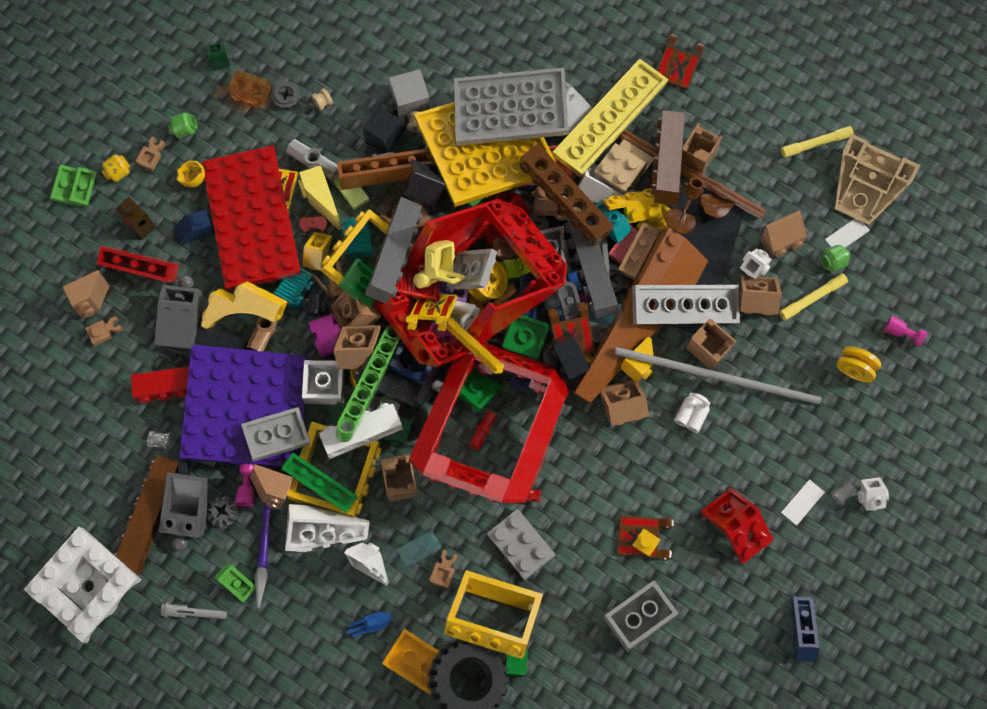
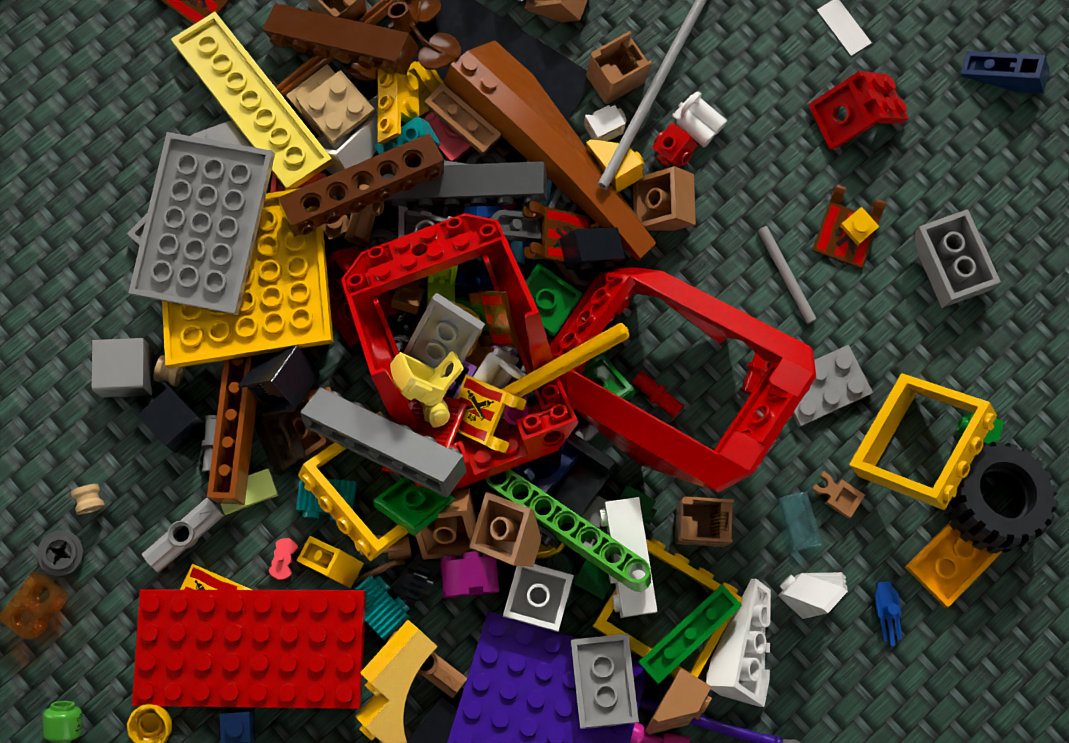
camera: 85 degrees left, 5 degrees up
light yellow slope [298,166,342,230] -> none
light grey plate [632,285,740,324] -> none
none -> white window [584,105,627,142]
none -> red brick [652,122,698,168]
none -> light grey bar [758,226,817,324]

